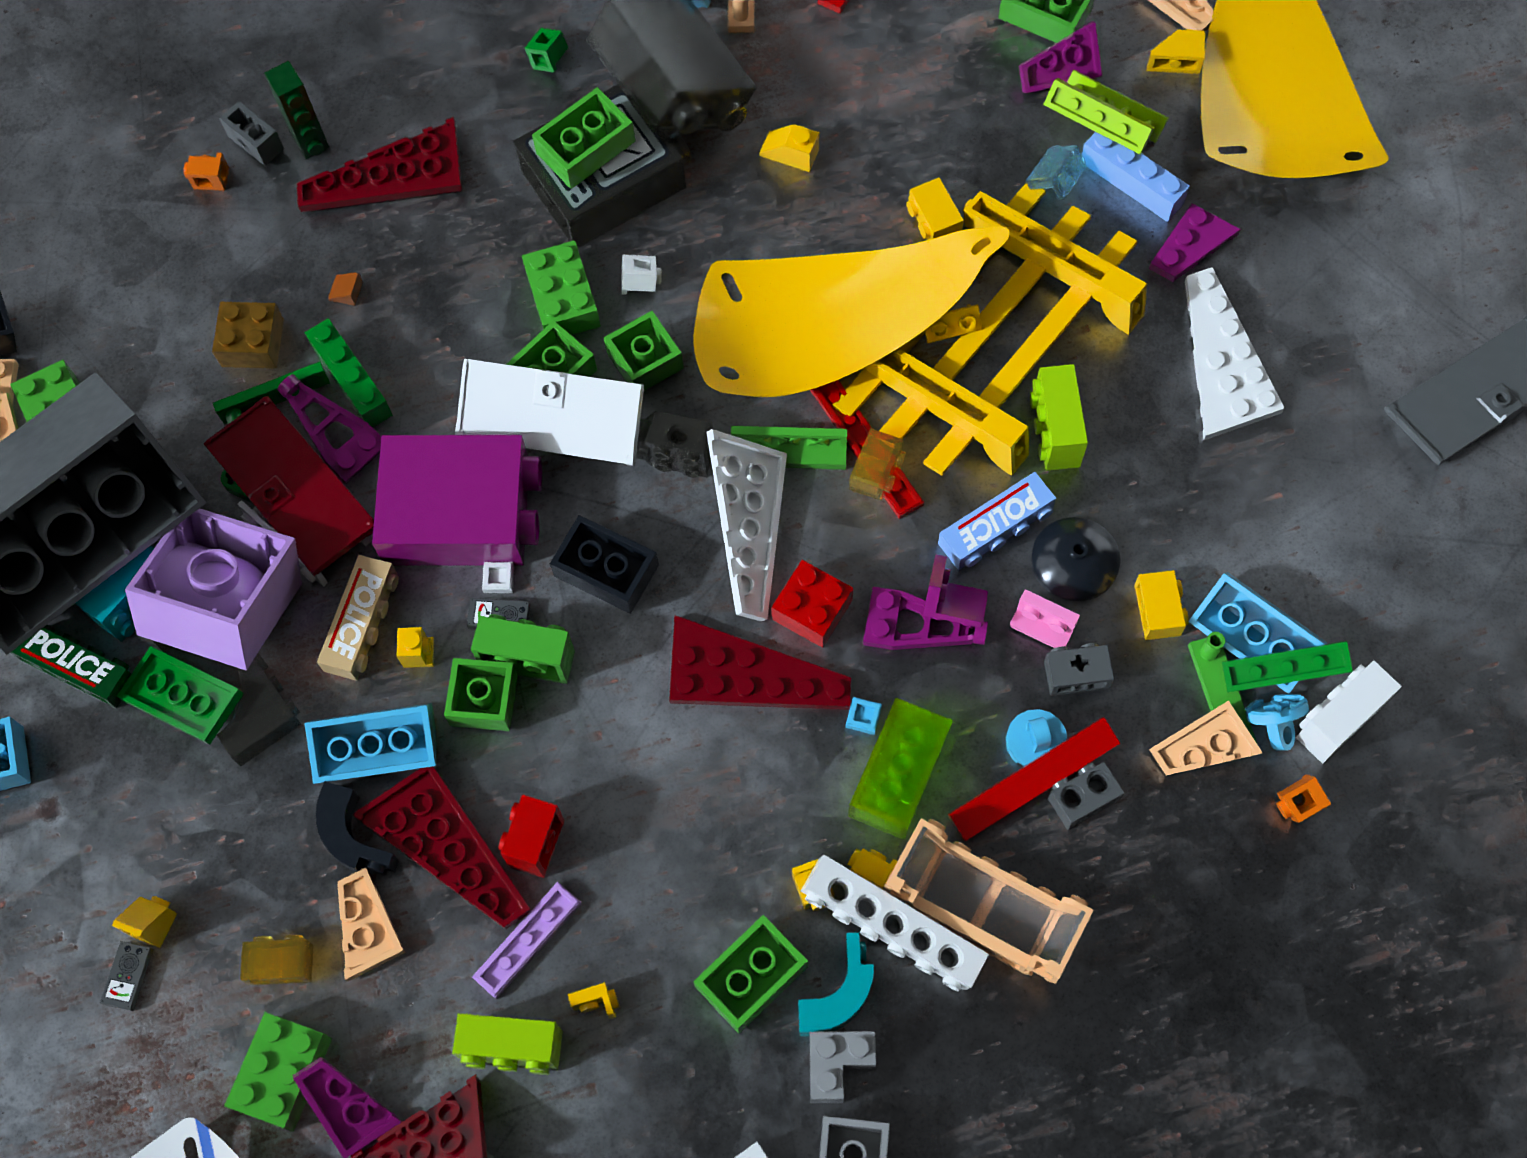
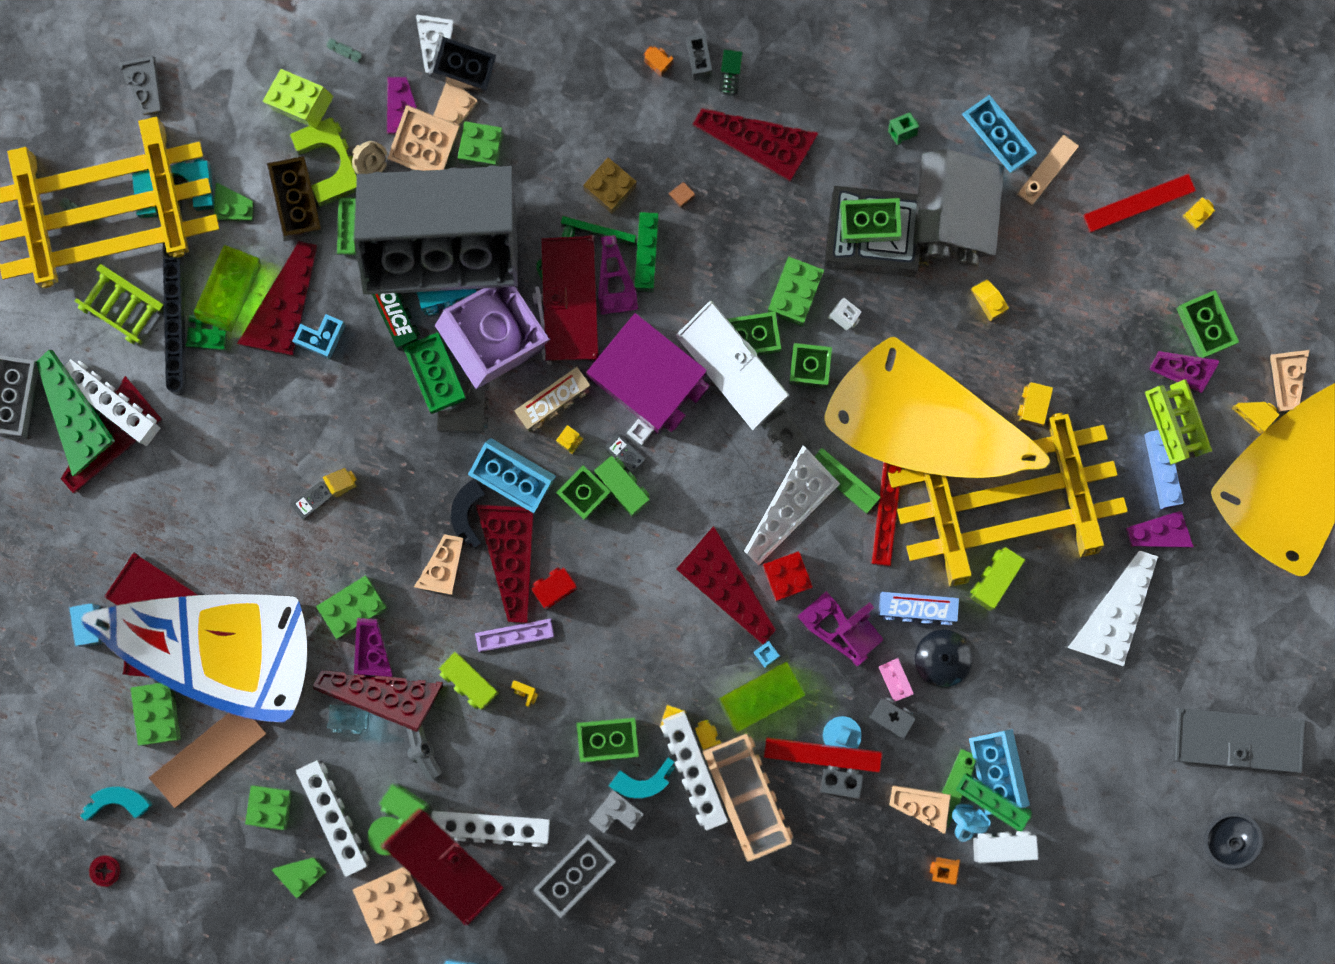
camera: 35 degrees right, 15 degrees up
clear yellow brick [240,935,313,986] -> none
black brick [550,515,659,614] -> none
clear yellow brick [849,428,906,501] -> none
yellow hinge [925,304,982,343] -> none
clear light blue bracket [1026,145,1086,200] -> none
yellow brick [1134,570,1189,640] -> none

